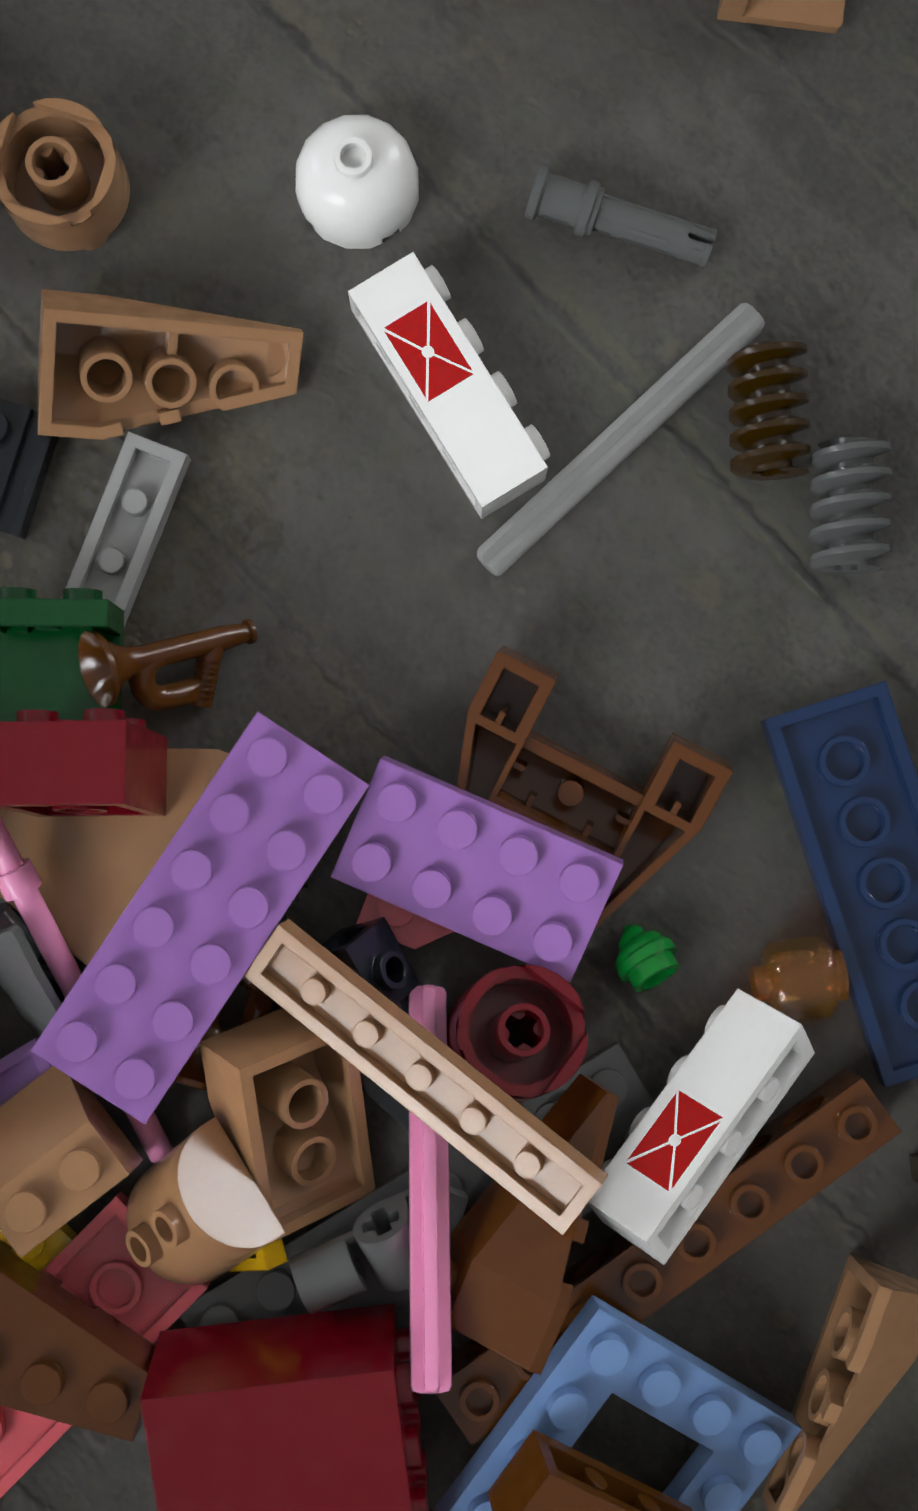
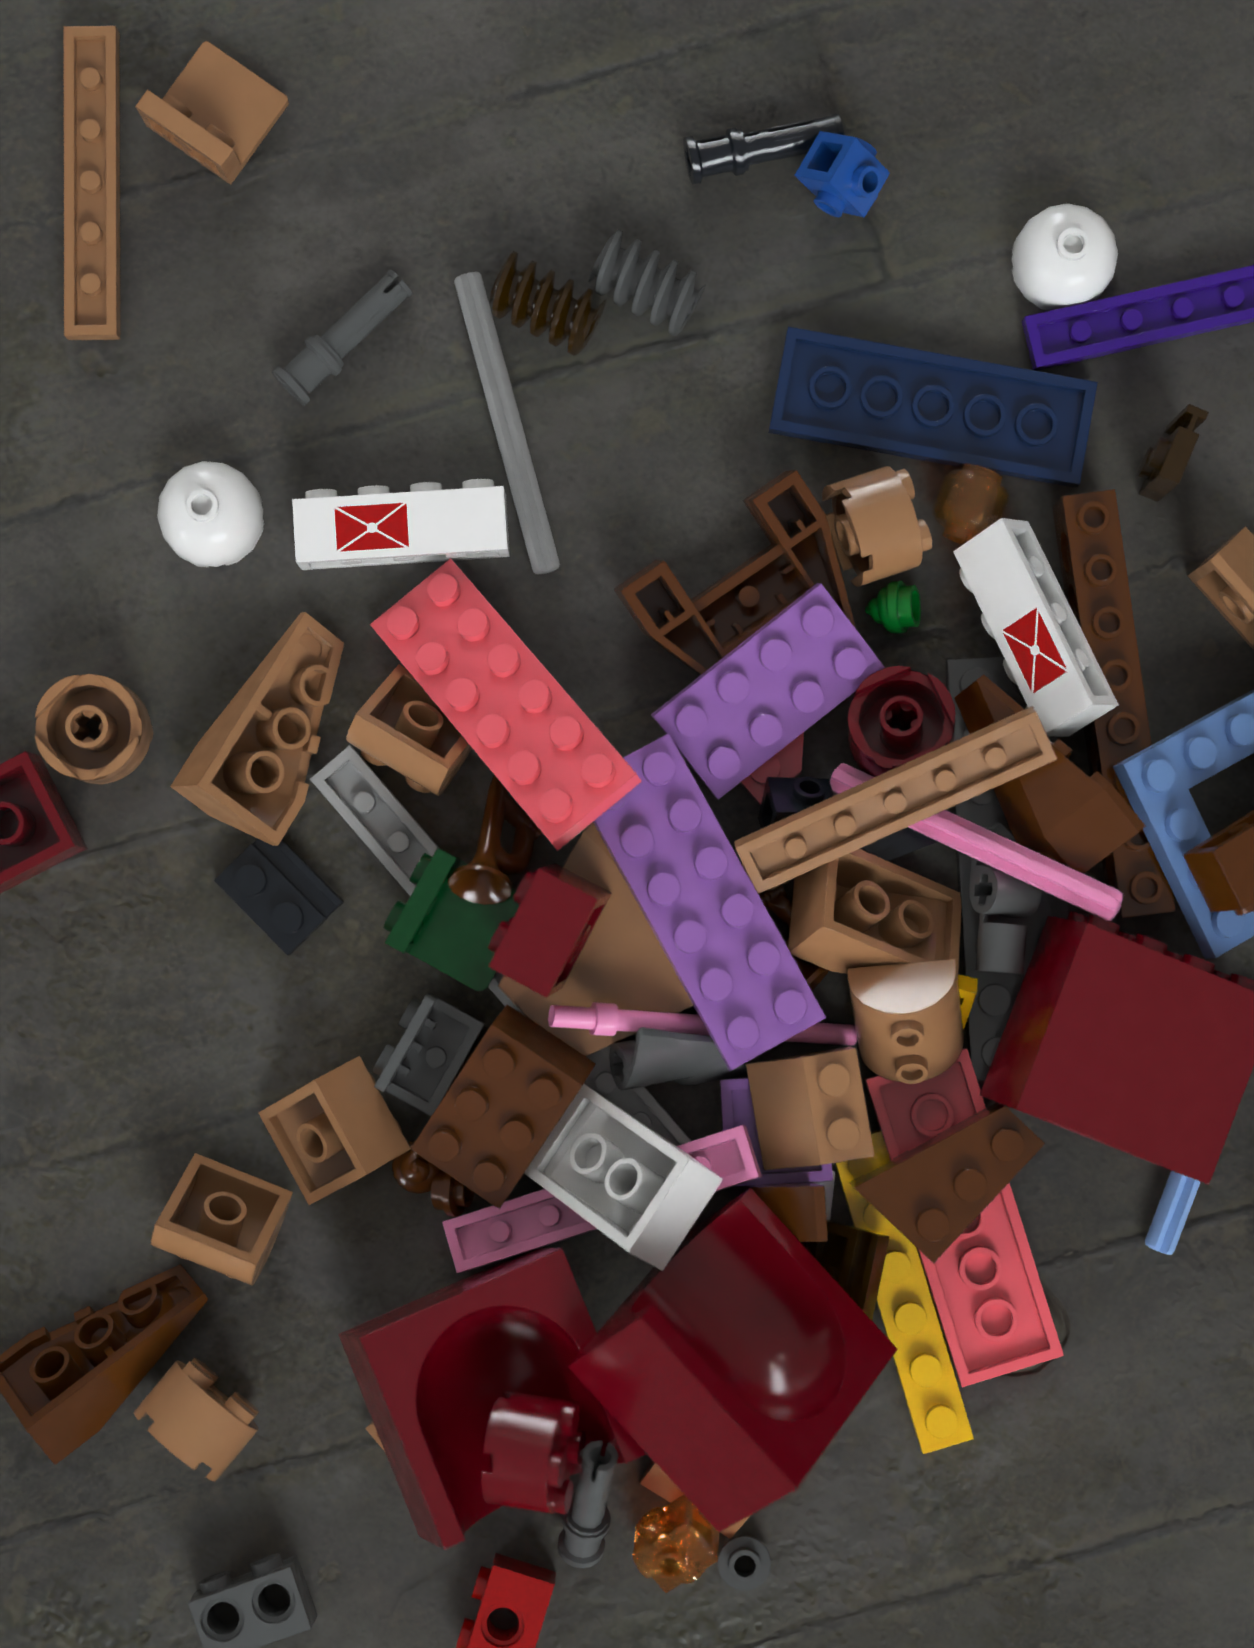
camera: 60 degrees left, 0 degrees up
none -> medium nougat brick [346,664,472,796]
none -> coral plate [370,558,642,851]
none -> medium nougat brick [822,466,932,587]

